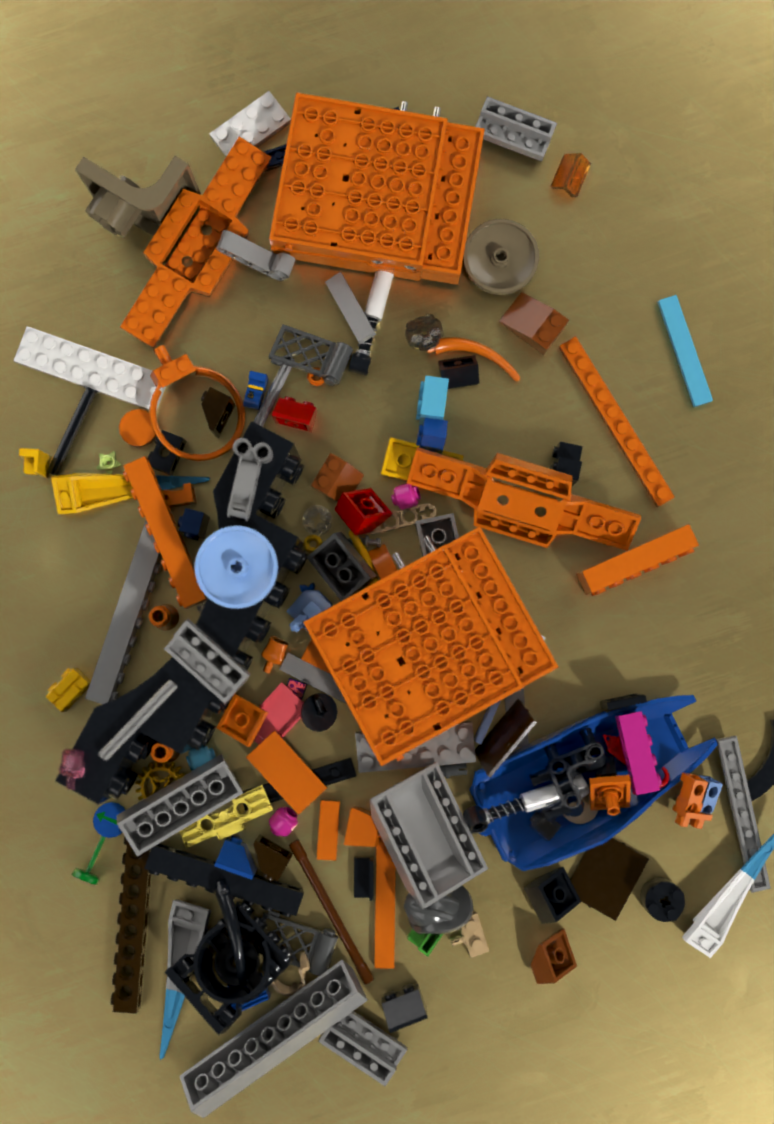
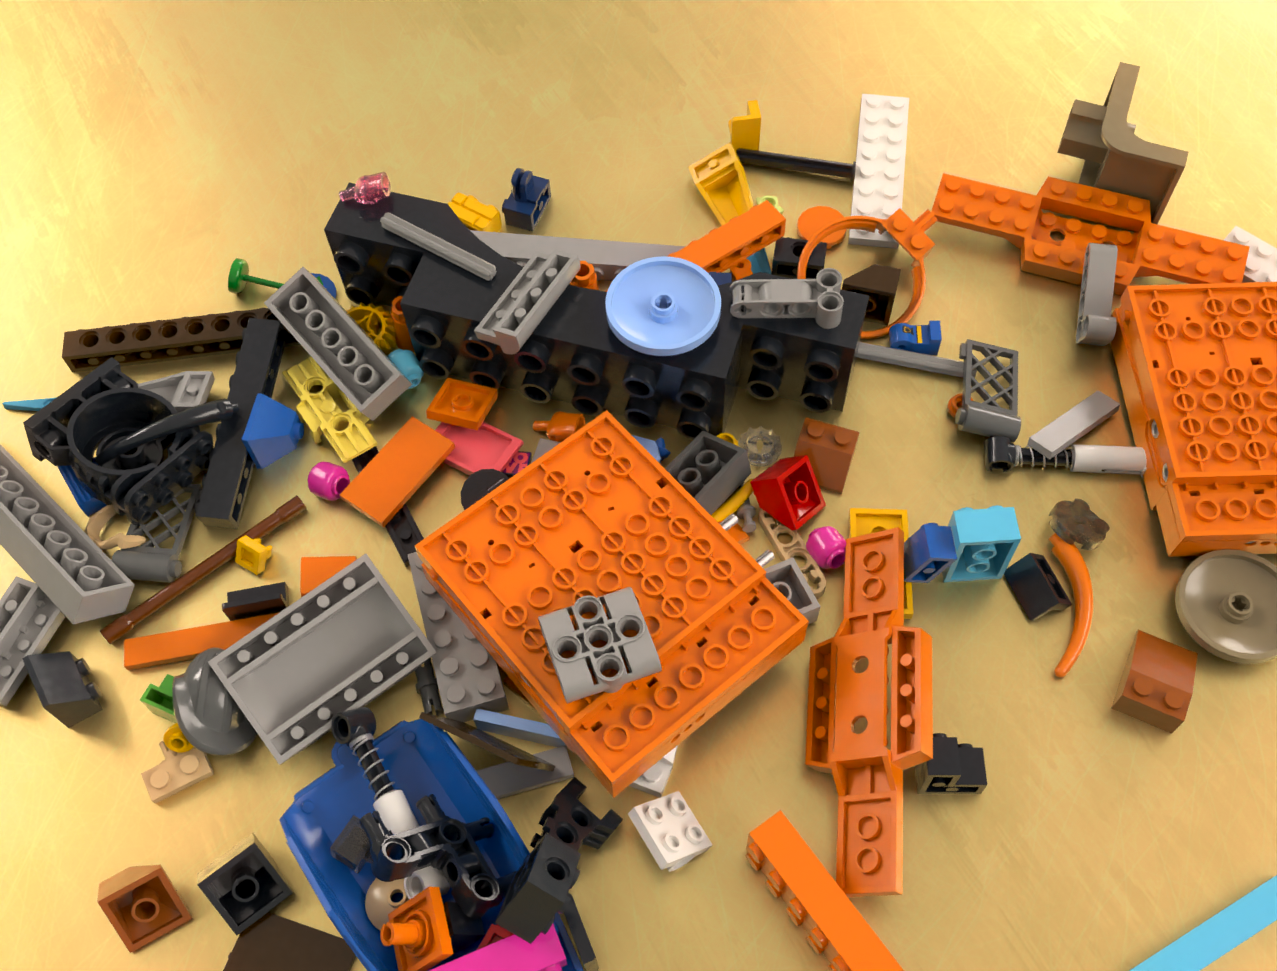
camera: 80 degrees right, 25 degrees down
dark brown slope [253,834,293,881] -> none
red slope [272,396,317,432] -> none
orange tile [317,799,340,861] -> none
orange plate [559,336,675,507] -> none
none -> yellow plate [163,723,194,753]
none -> yellow tile [235,535,272,575]
none -> black brick [495,777,623,944]
none -> dark blue brick [502,168,551,232]
none -> light grey connector [538,587,662,703]
none -> white plate [628,791,712,872]

